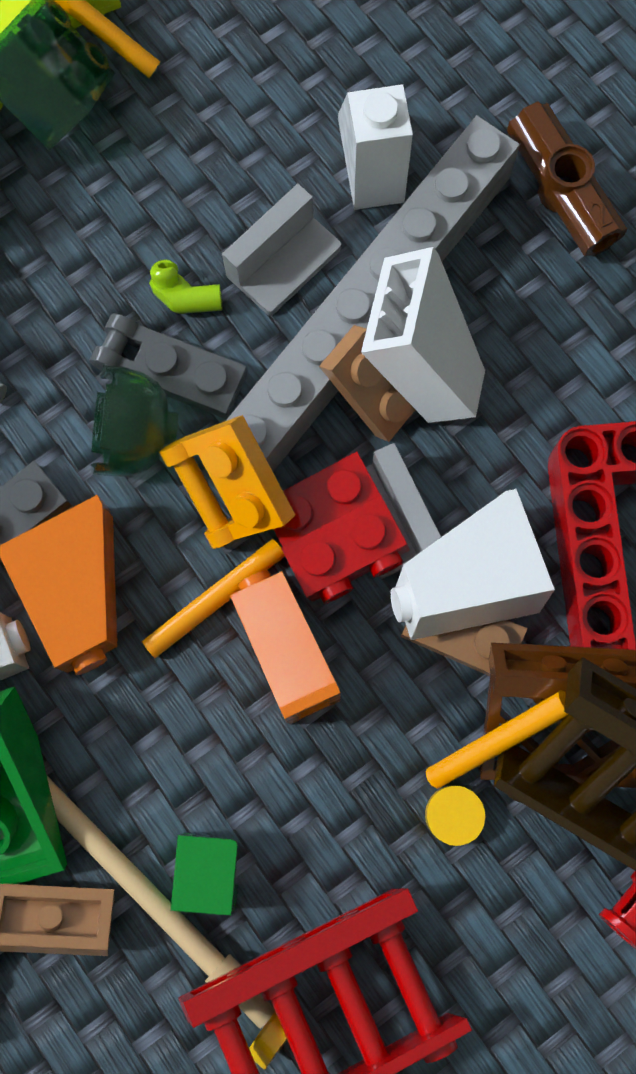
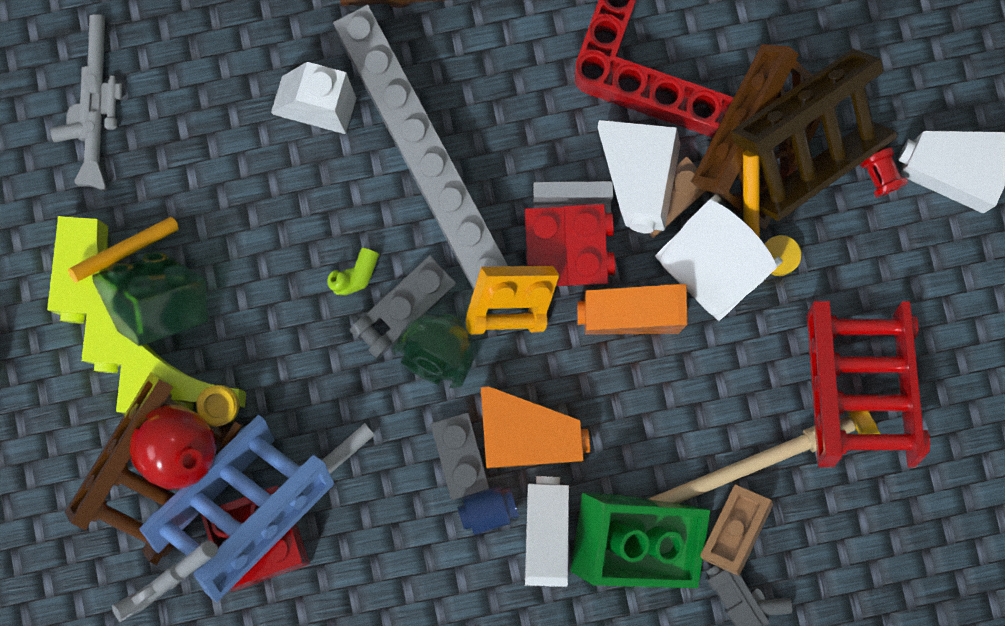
camera: 65 degrees left, 5 degrees up
light orange bar [141,538,285,659] -> none
green panel [170,833,238,916] -> none
light grey panel [222,183,341,316] -> none
medium nougat plate [319,325,416,442] -> none
white slope [361,247,485,423] -> none
none -> white piece [655,194,783,321]

